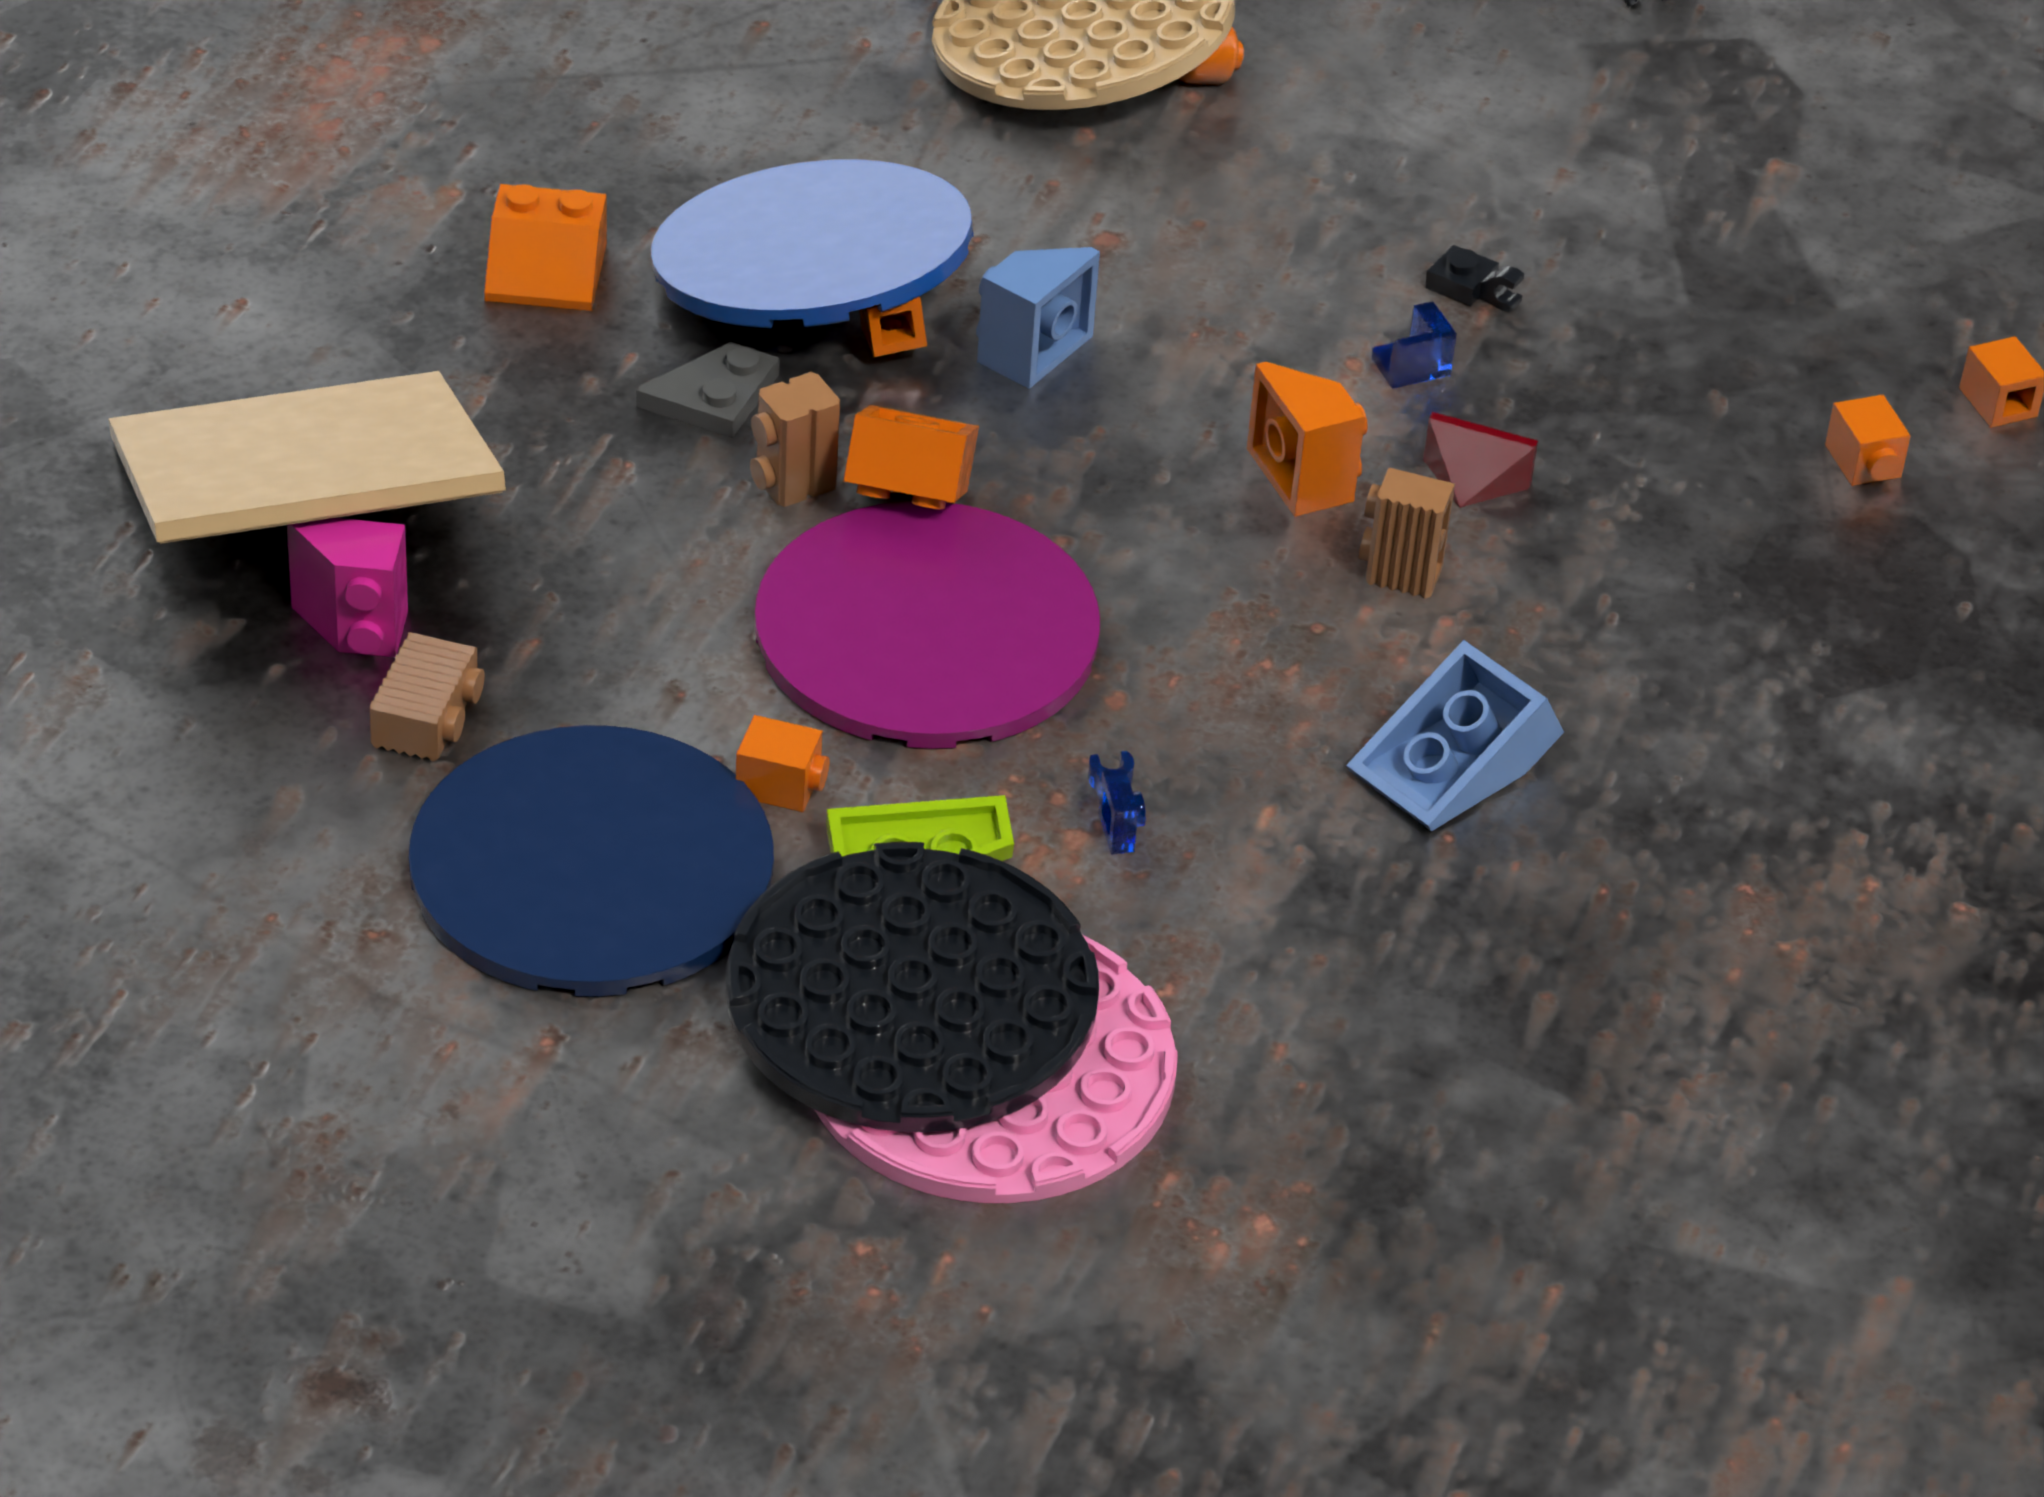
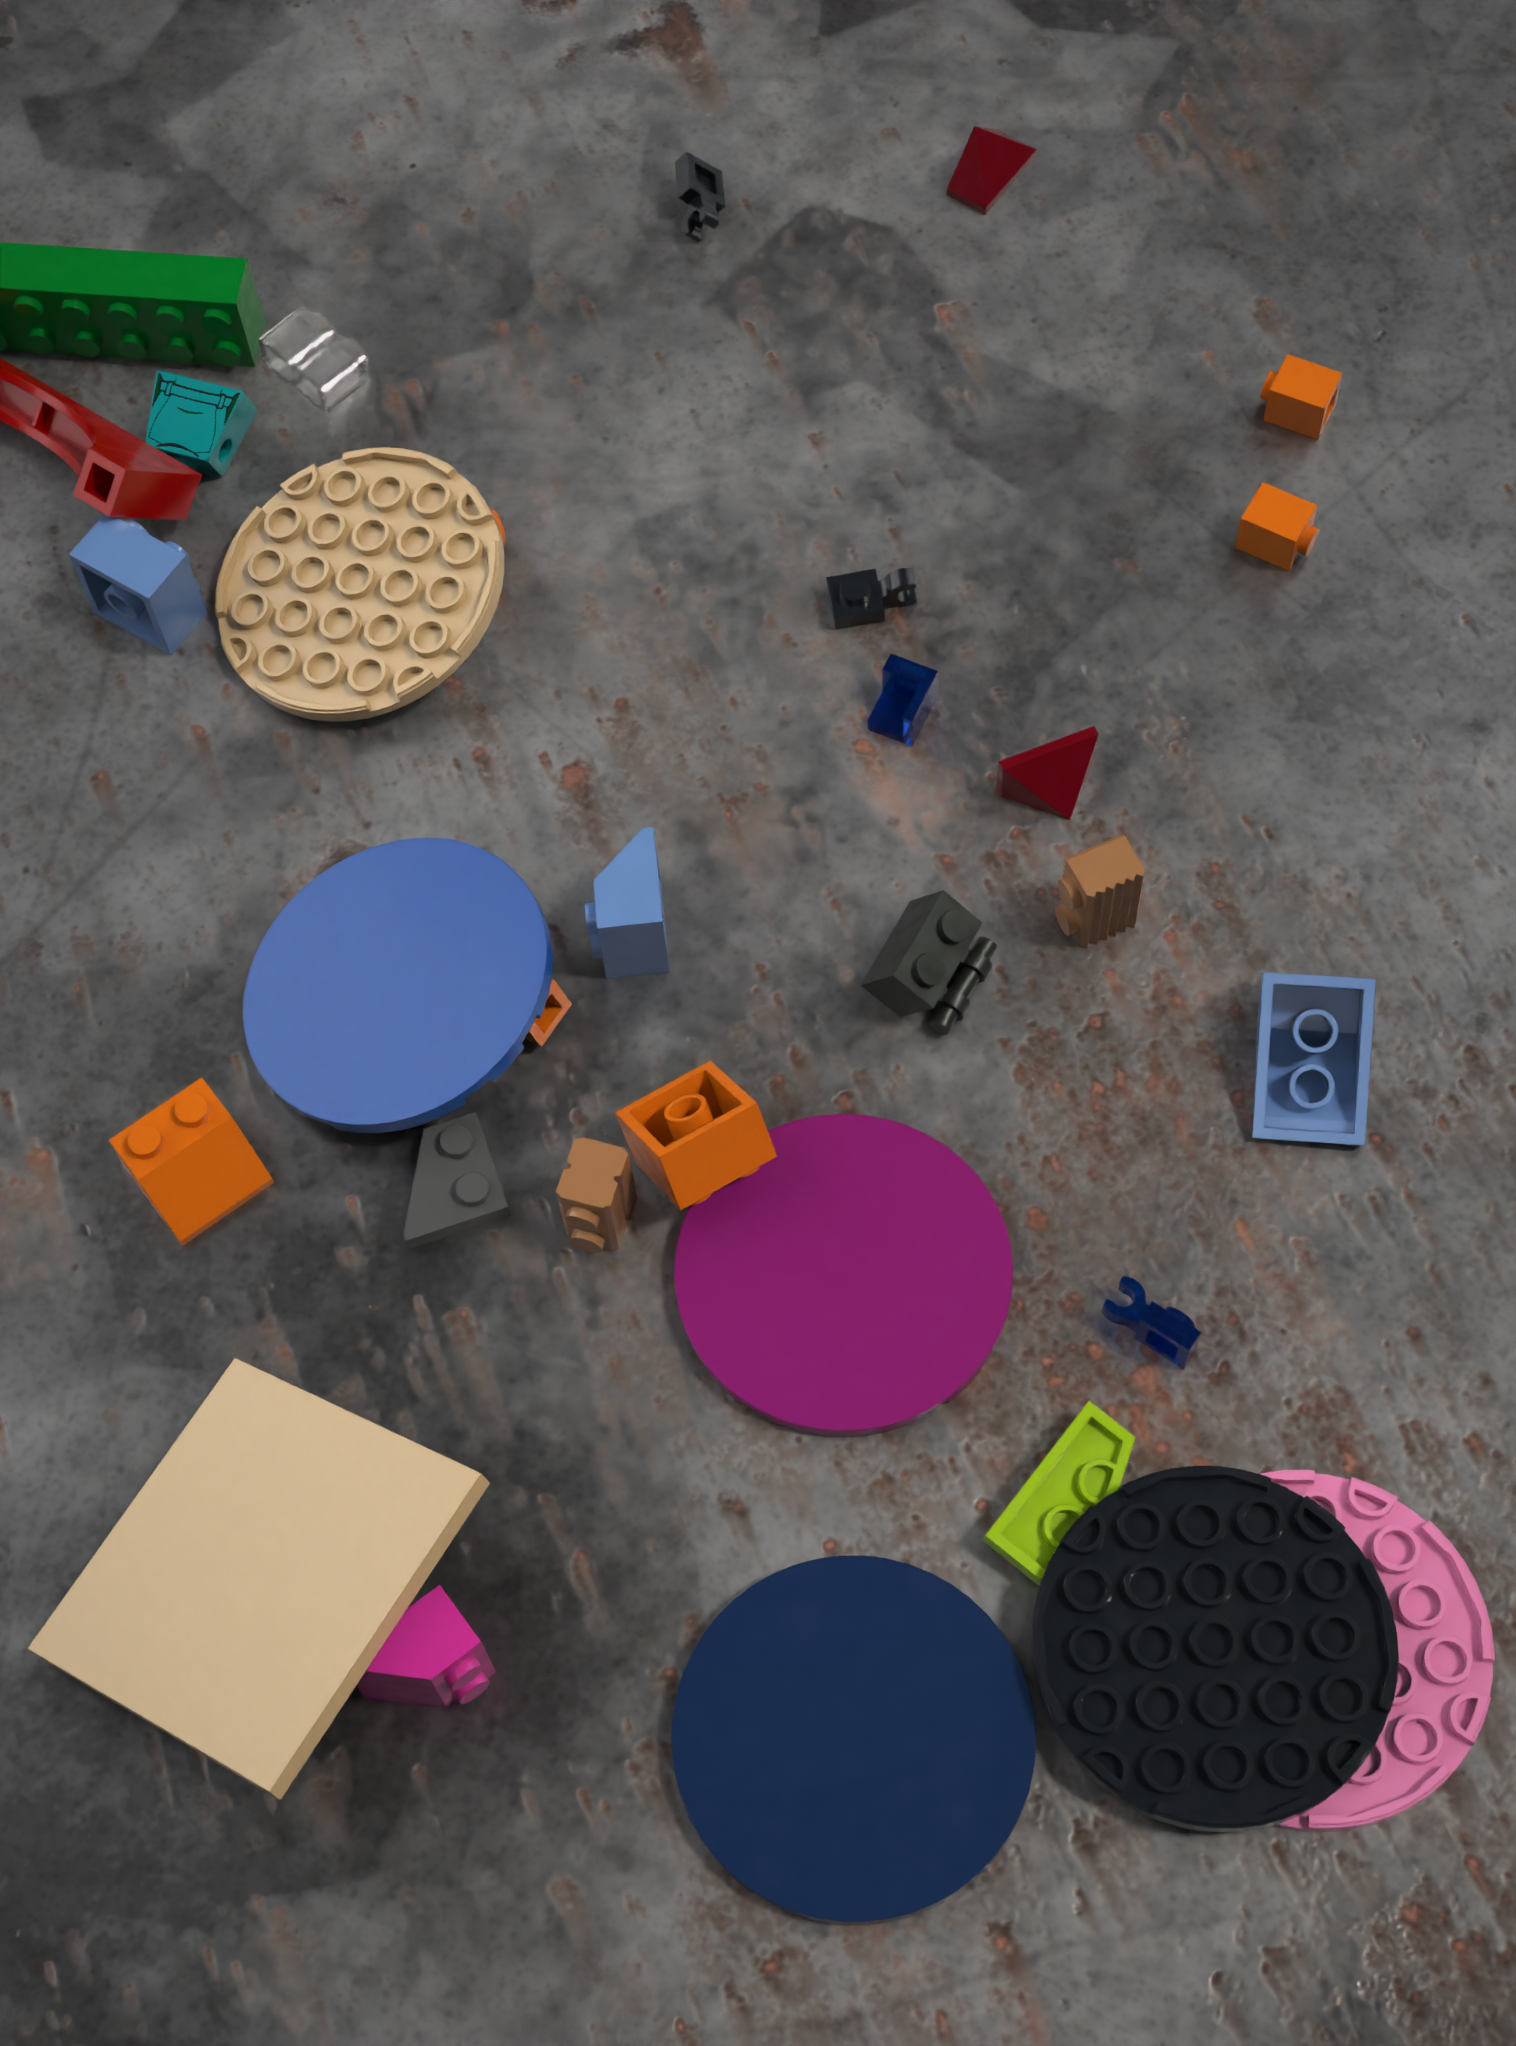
camera: 35 degrees left, 20 degrees up
medium nougat brick [370,632,485,762] -> none
orange brick [736,715,830,812] -> none
orange slope [1246,361,1368,517] -> none
none -> pearl dark grey brick [861,890,997,1035]
none -> dark red slope [947,126,1037,215]

